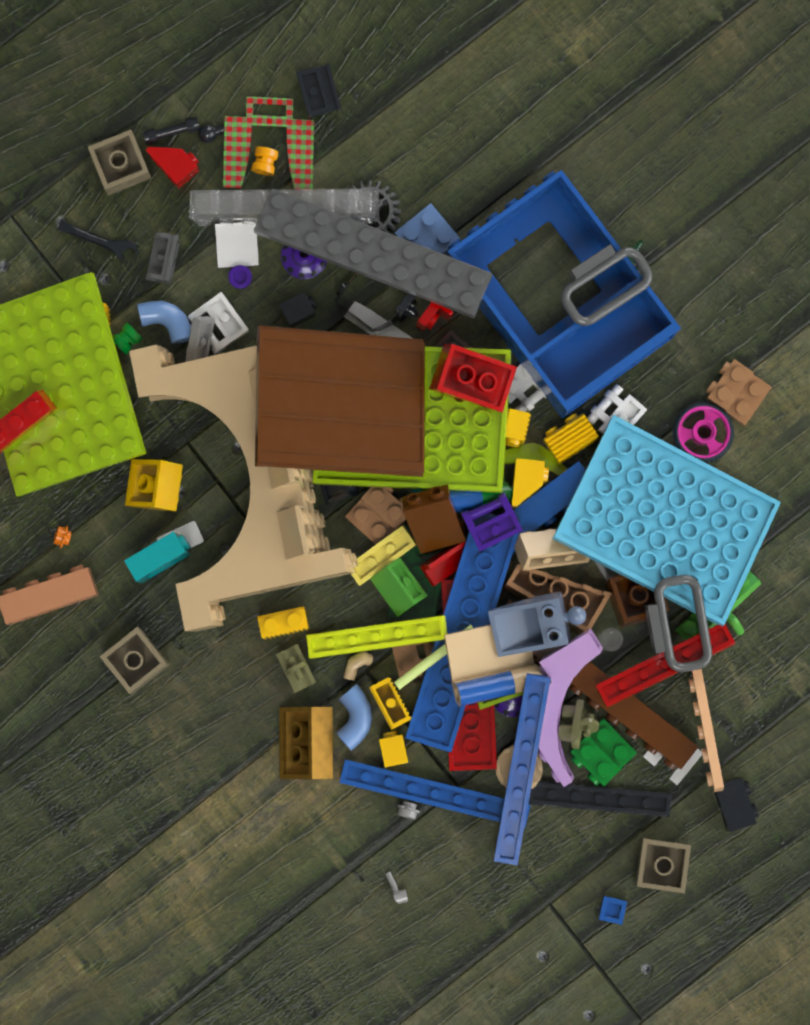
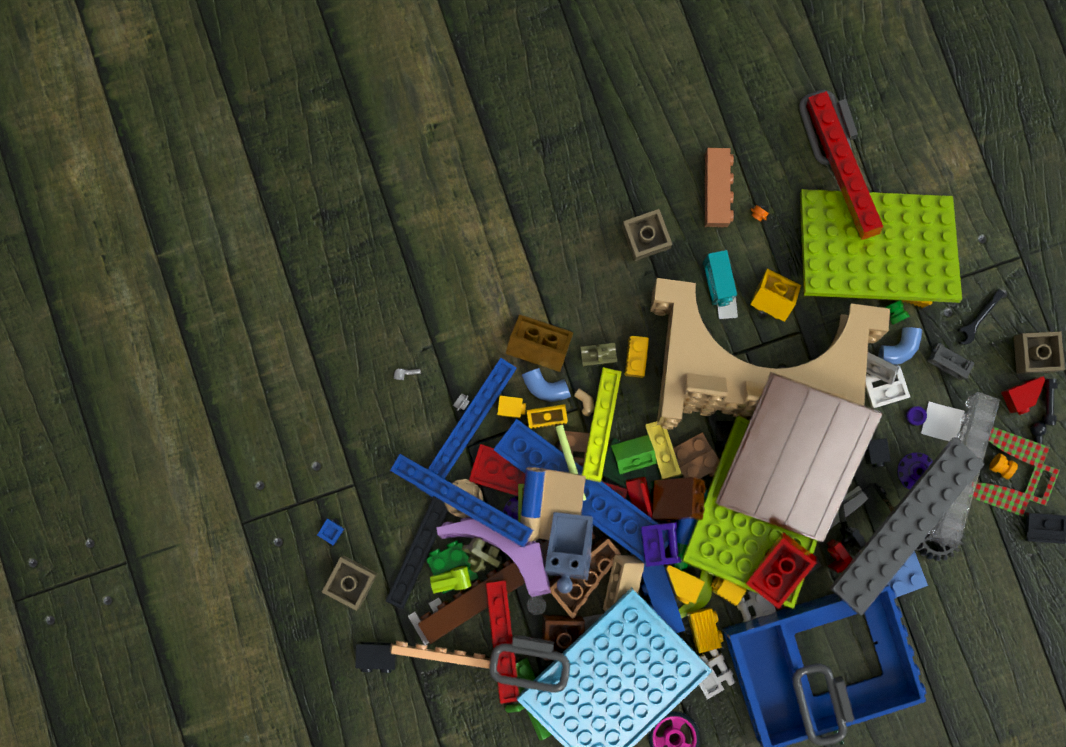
camera: 110 degrees right, 0 degrees up
none -> lime piece [430,566,472,593]

